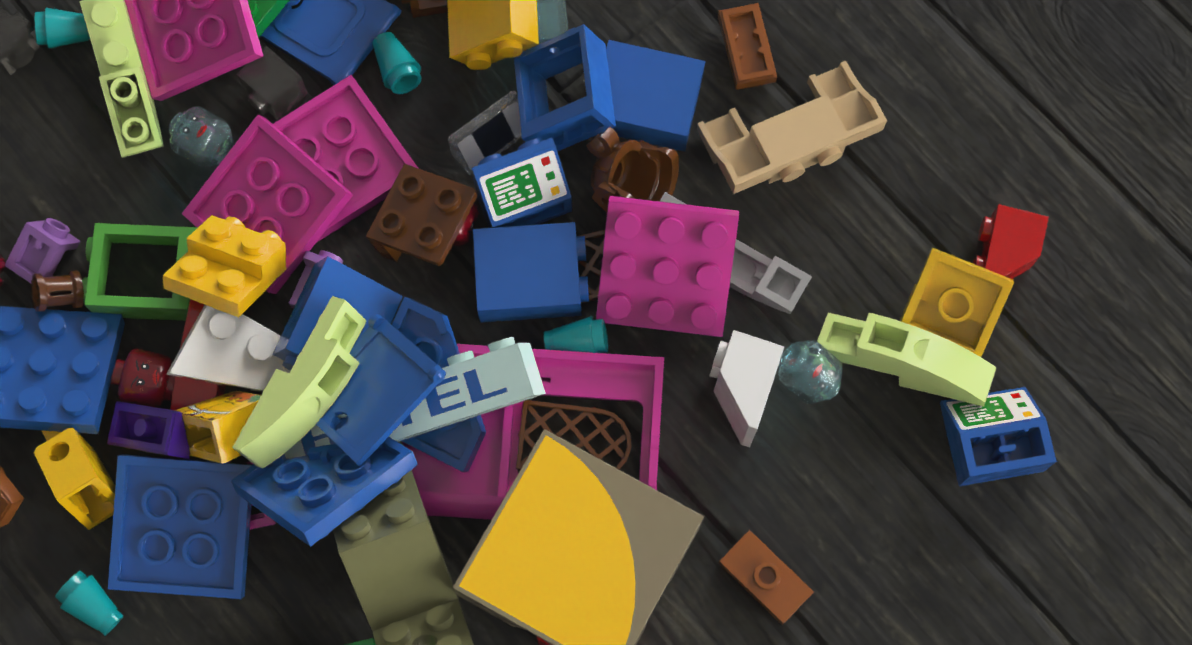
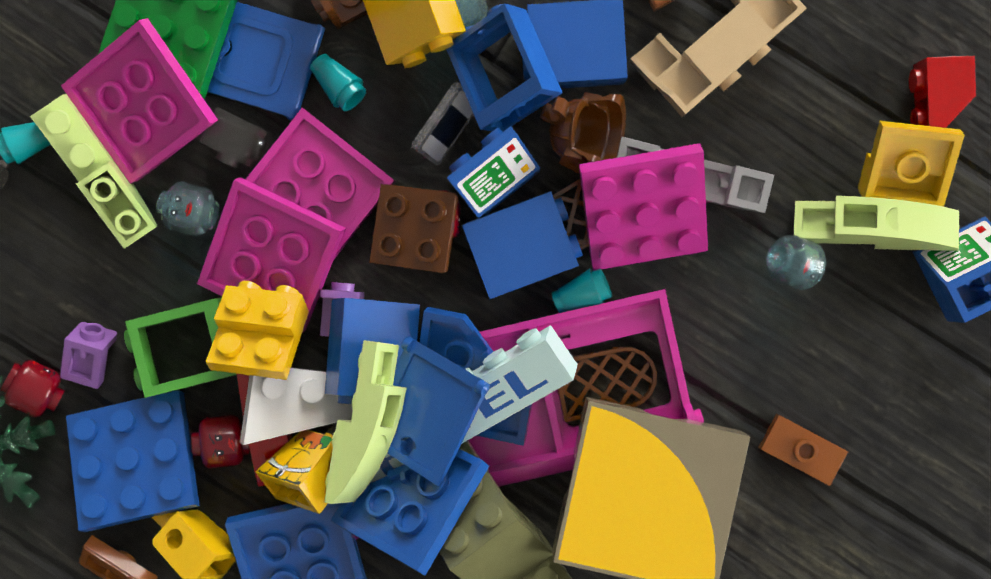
camera: 20 degrees left, 15 degrees up
reddish brown bush [31,270,84,312] -> none
dark purple slope [107,401,190,459] -> none
white slope [710,330,784,447] -> none

